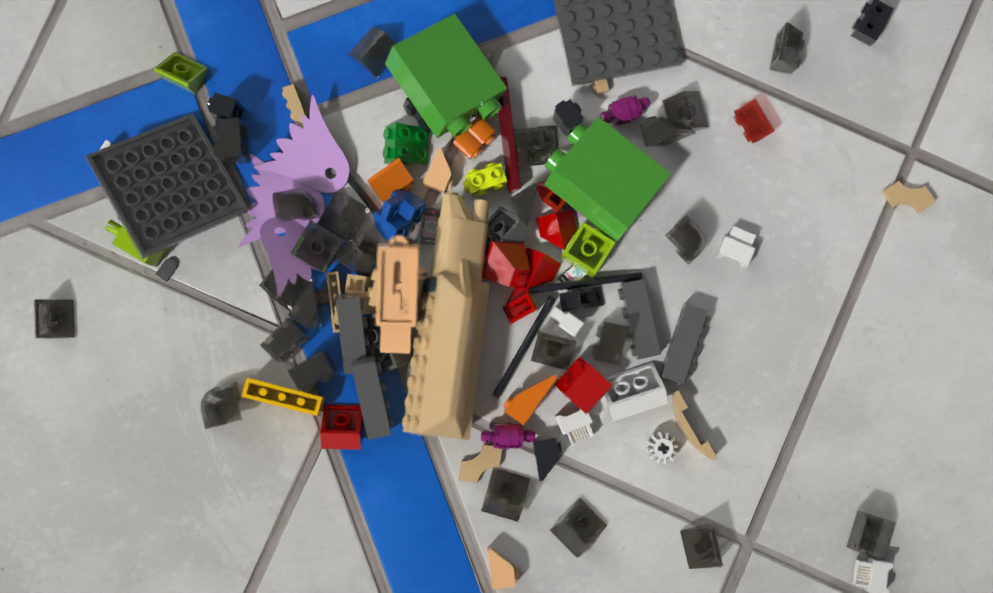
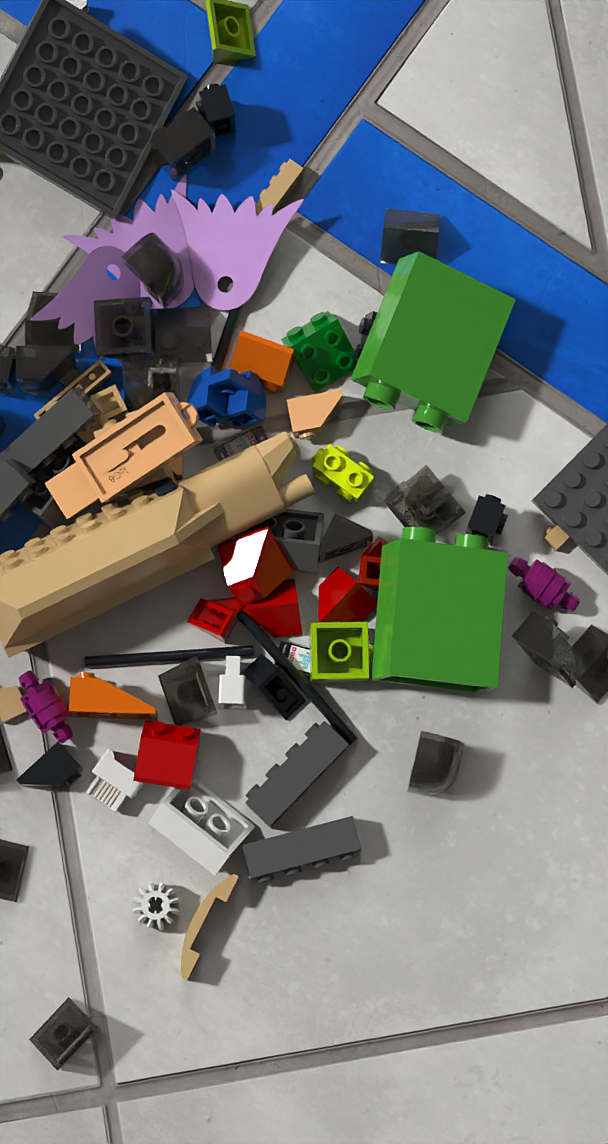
camera: 60 degrees right, 5 degrees down
orange brick [453,115,495,160] -> none
dark red tile [498,77,521,193] -> none
clear smoke slope [591,322,629,365] -> none
white piece [716,226,756,268] -> none

